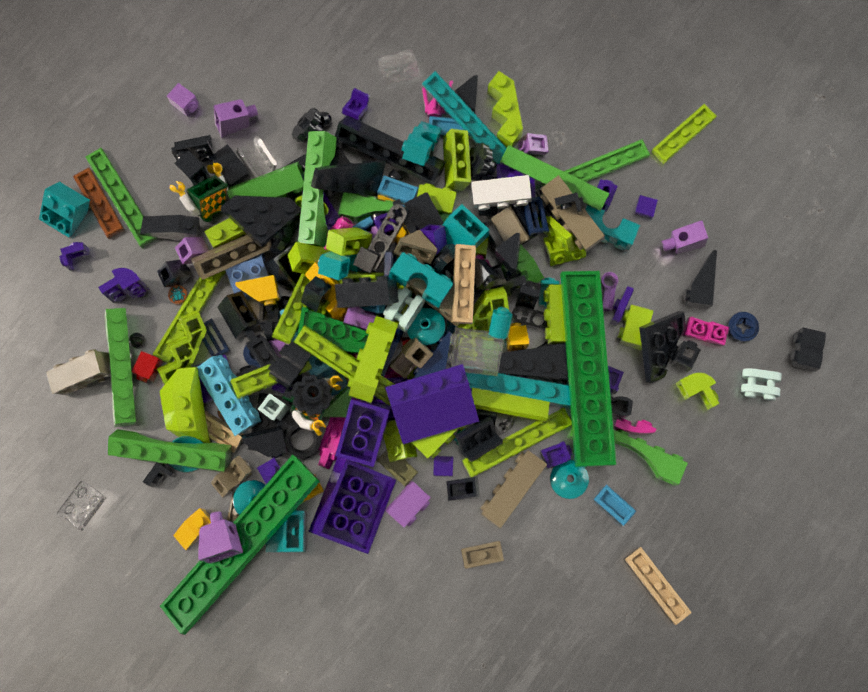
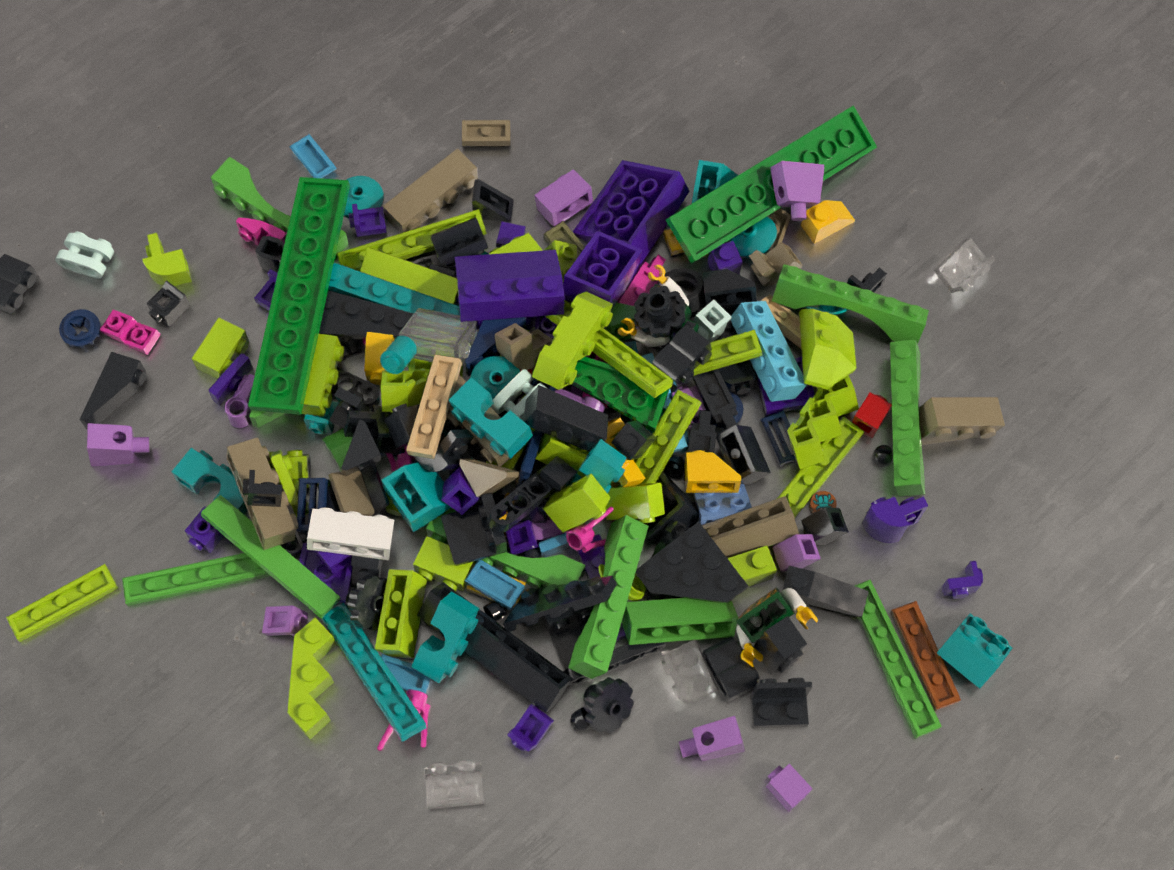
camera: 170 degrees left, 10 degrees down
black slope [455,75,478,113] -> none
tan plate [624,547,692,625] -> none
dark purple tile [634,195,658,219] -> none
black plate [639,311,686,383] -> none

